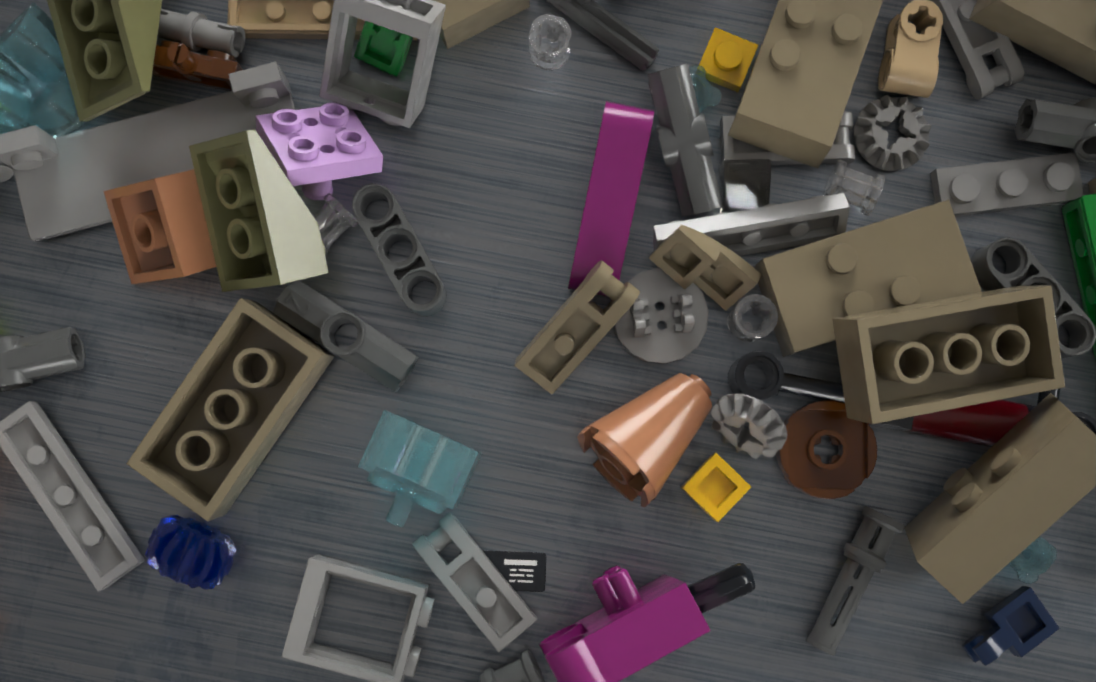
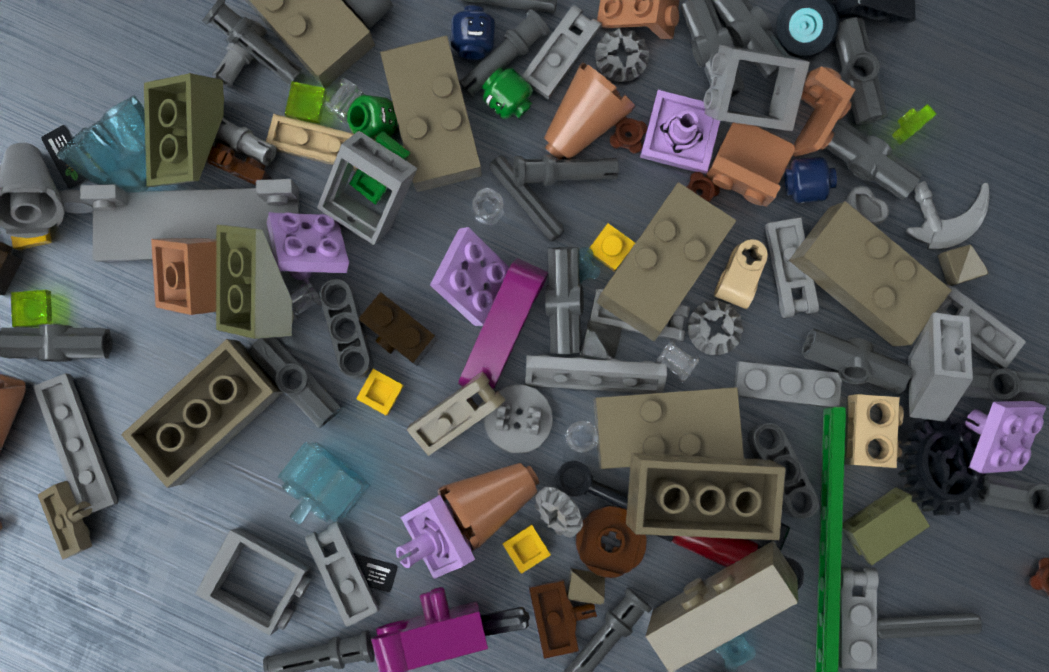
camera: 15 degrees right, 0 degrees up
clear blue gear [145,515,237,590] -> none
dark tan slope [649,224,762,311] -> none
none -> dark tan plate [38,481,92,560]
none -> yellow plate [356,369,404,416]
none -> dark brown brick [358,292,438,366]
none -> lavender plate [396,495,475,579]
none -> lavender plate [430,227,509,326]
none -> reddish brown plate [529,579,597,659]
none -> dark tan slope [567,568,605,605]

